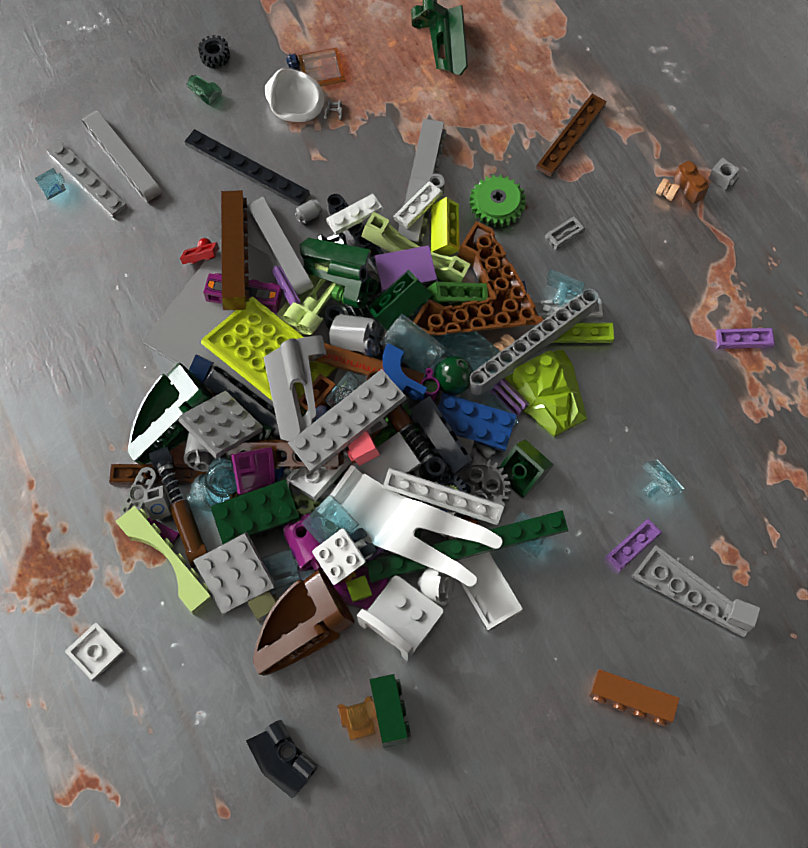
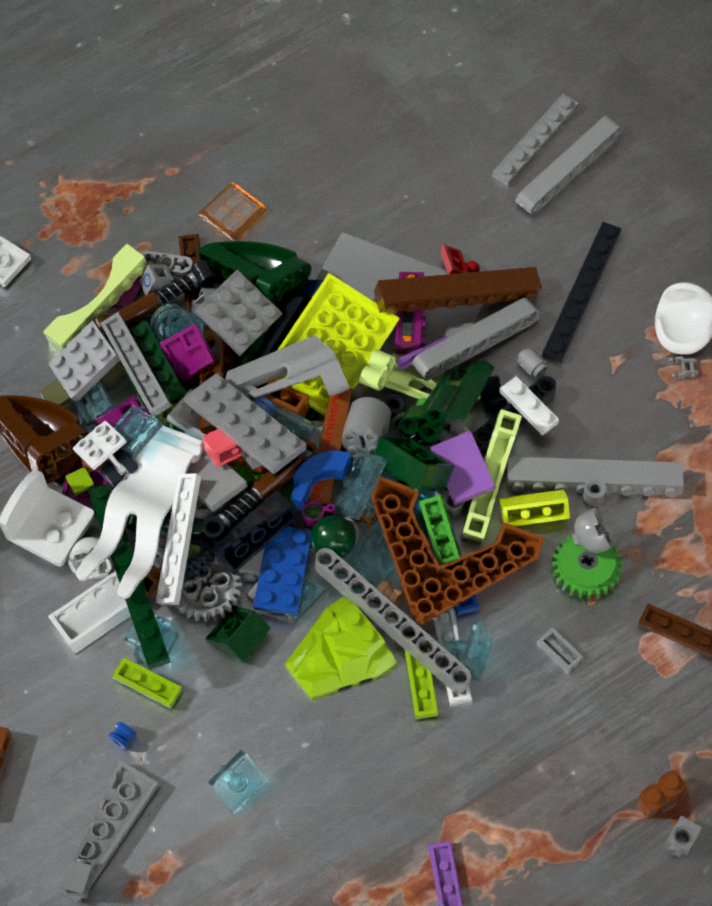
camera: 85 degrees right, 5 degrees down
clear light blue brick [35,168,66,200] -> none
clear green piece [186,75,222,105] -> none
white tile [394,181,443,229] -> none
medium lavender tile [489,378,529,418] -> none
medium lavender tile [605,518,662,572] -> none
light nougat wheel [656,178,680,202] -> none
none -> light grey plate [100,312,172,417]
none -> blue wheel [107,721,136,750]
none -> lime plate [112,657,182,709]
none -> clear piece [199,182,267,241]
none -> light grey cylinder [572,508,613,554]

